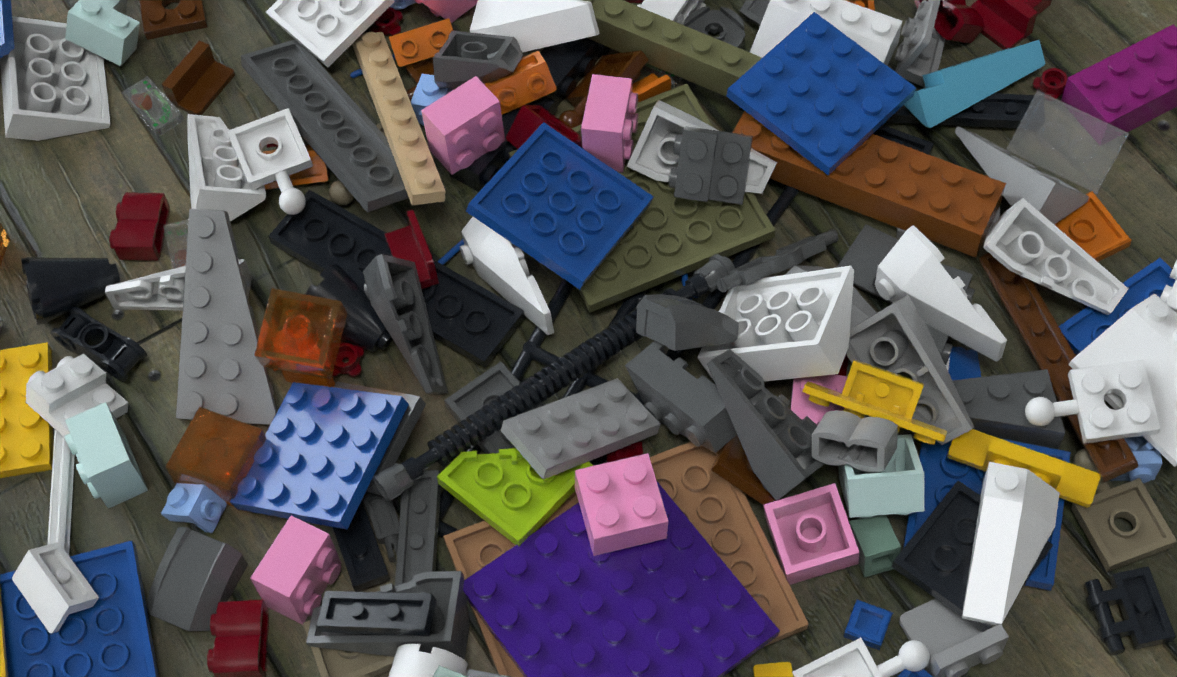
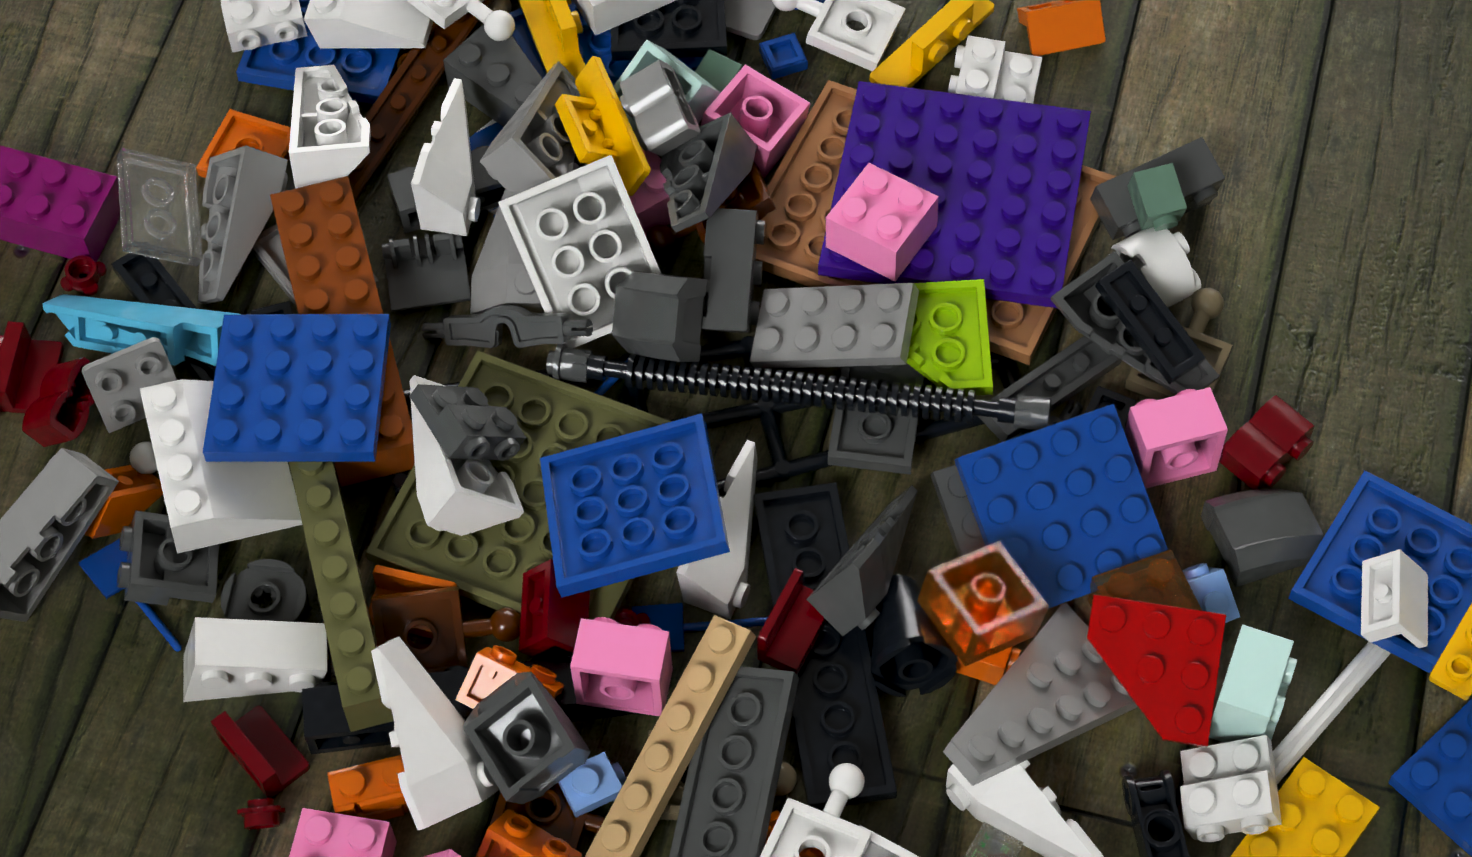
camera: 135 degrees left, 0 degrees up
bright pink brick [581,74,639,172] -> none
none -> red plate [1087,594,1226,748]

